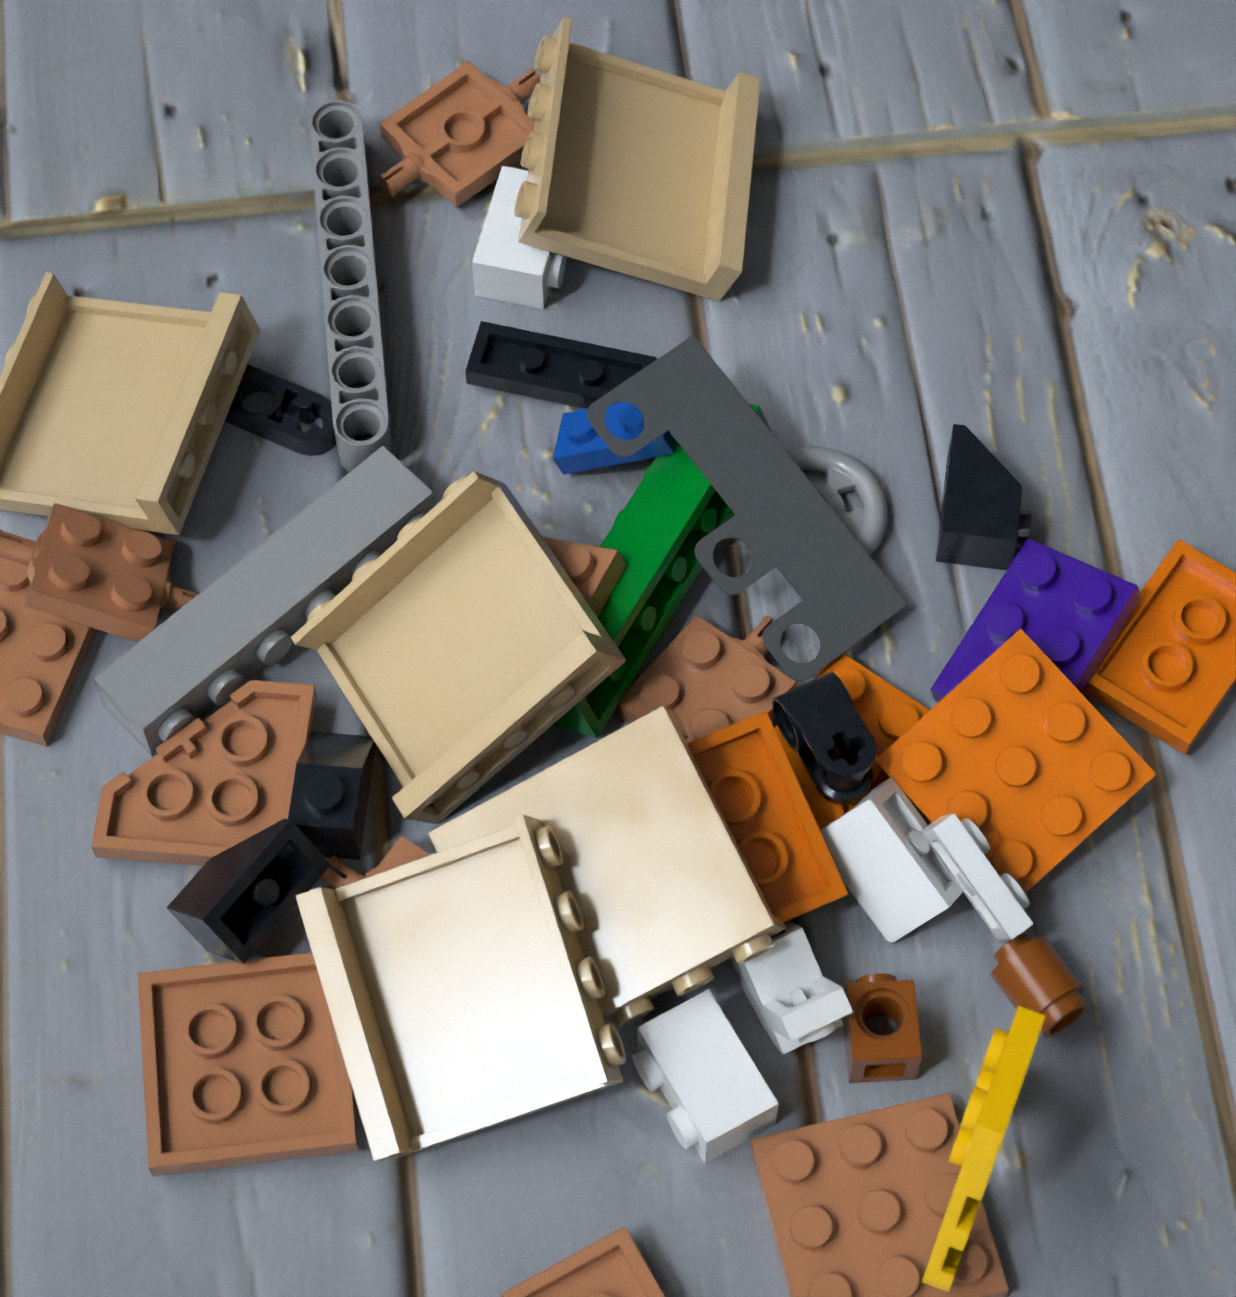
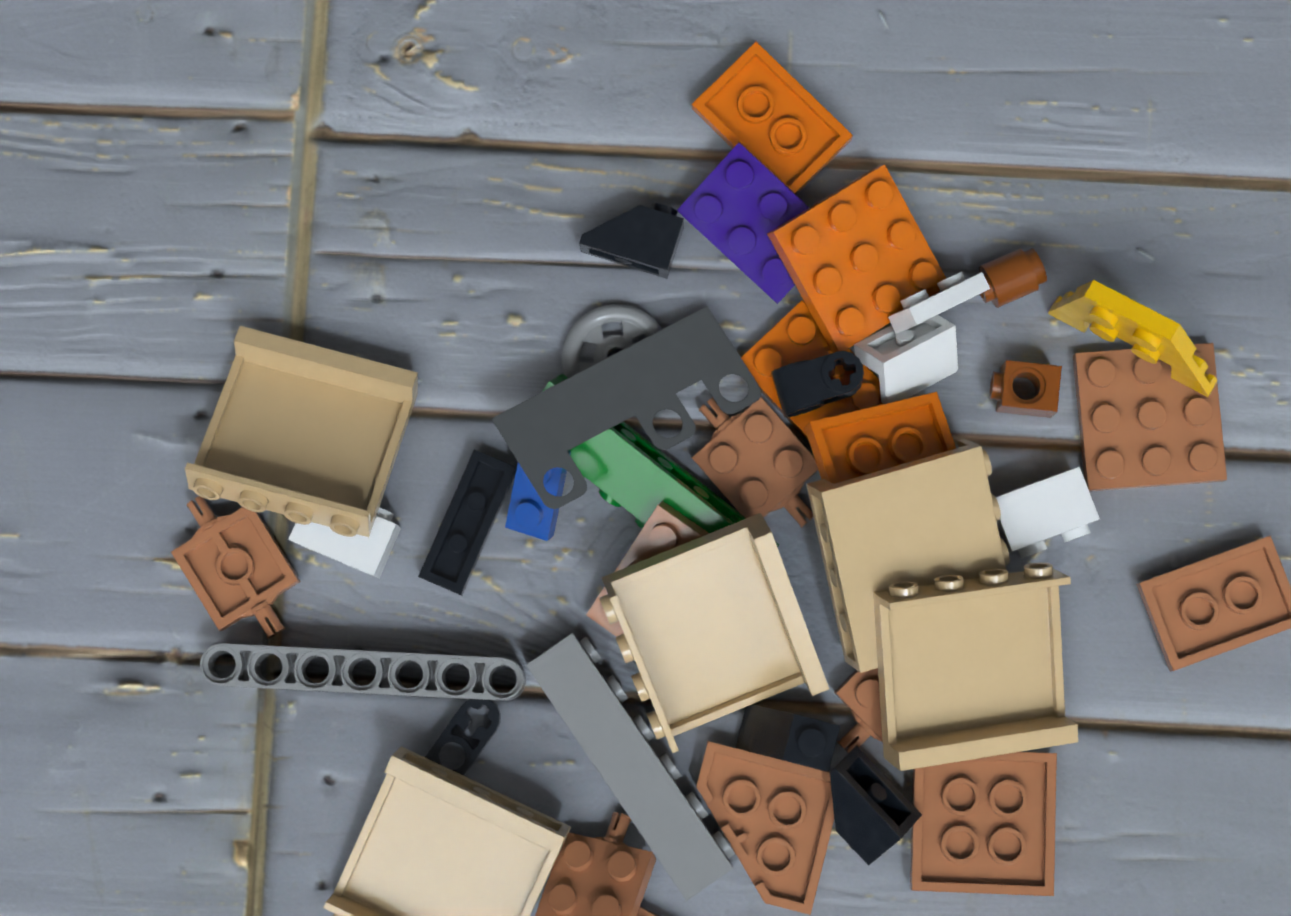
camera: 75 degrees left, 20 degrees up
white brick [730,921,853,1054] -> none

